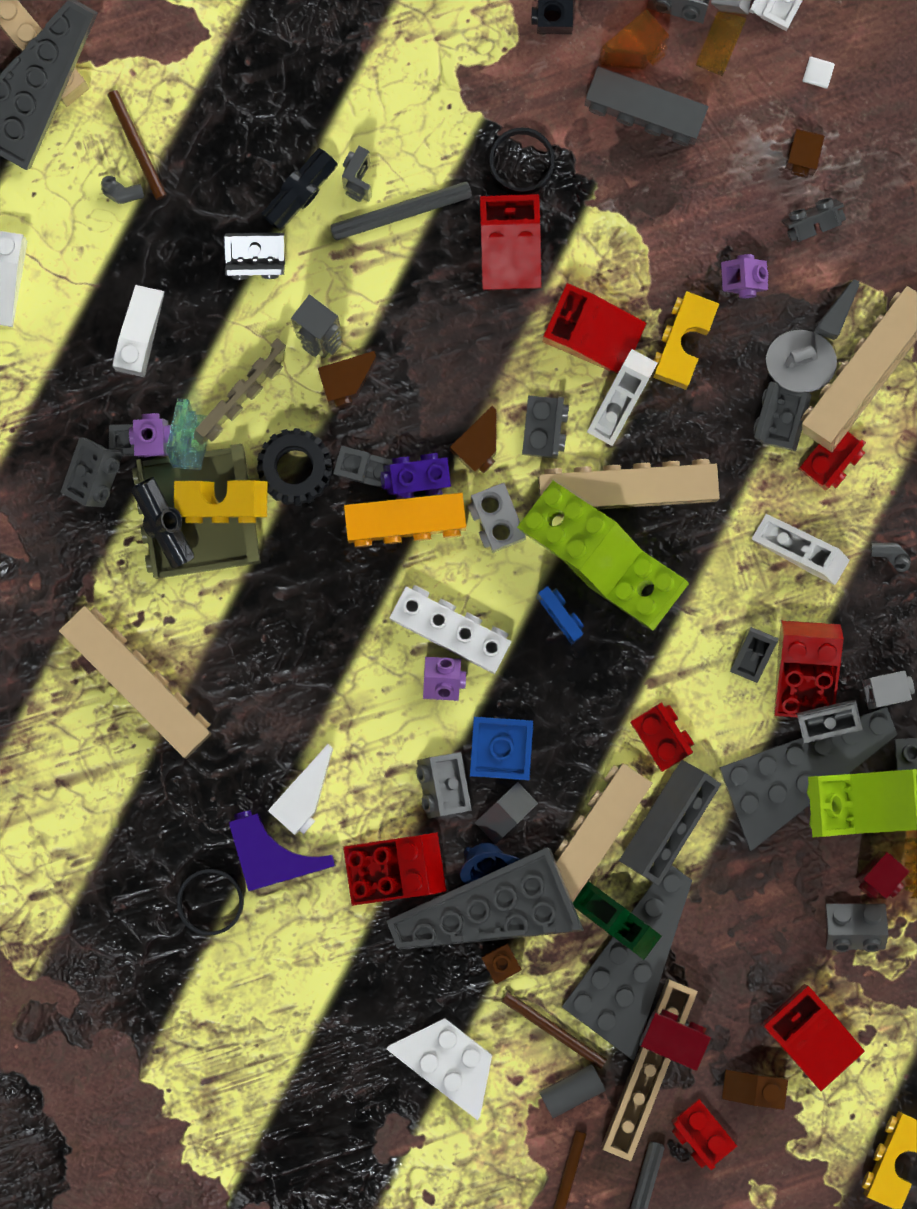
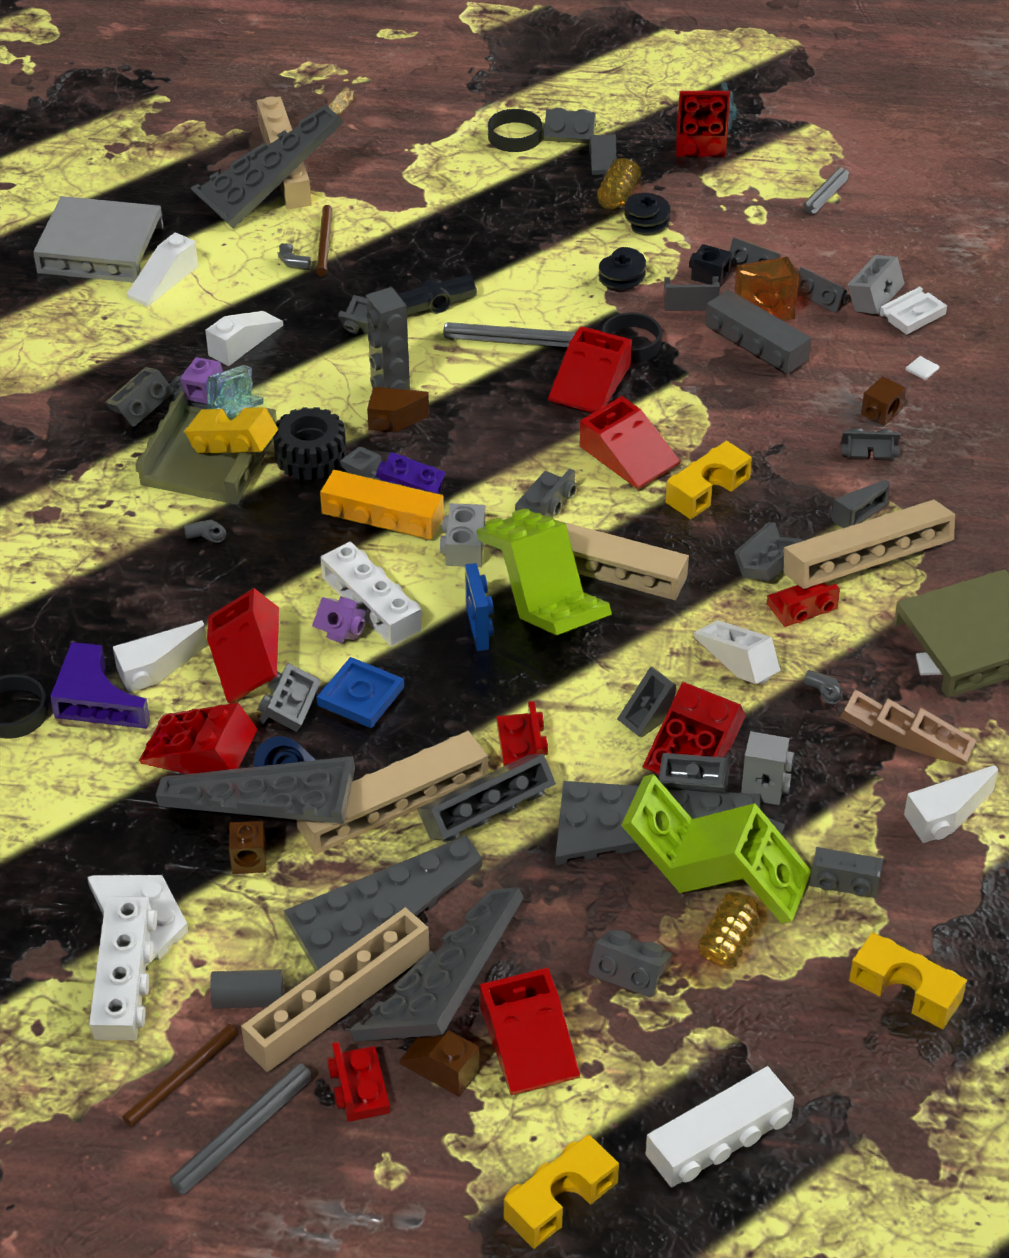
camera: 30 degrees right, 40 degrees down
tan brick [59,606,212,759] -> none
black piece [131,477,194,568] -> none
dark tan wing [193,338,286,445] -> none
dark grey bracket [342,146,372,202] -> none
reddish brown slope [450,406,496,475] -> none
dark grey slope [475,782,538,844] -> none
reddish brown bar [501,992,607,1069] -> none
dark green slope [573,881,662,960] -> none
white slope [587,349,657,446] -> none
dark red brick [639,1009,711,1071] -> none
clear yellow slope [696,11,746,76] -> none
medium lavender brick [721,254,768,298] -> none
light grey shield [766,330,837,393] -> none
dark red brick [856,851,910,899] -> none
none -> white brick [89,896,157,1041]
none -> dark grey arm [184,520,226,543]
none -> red slope [207,588,279,704]
none -> dark grey wing [349,887,524,1042]
none -> black piece [598,247,646,290]
none -> dark grey hinge [663,276,720,311]

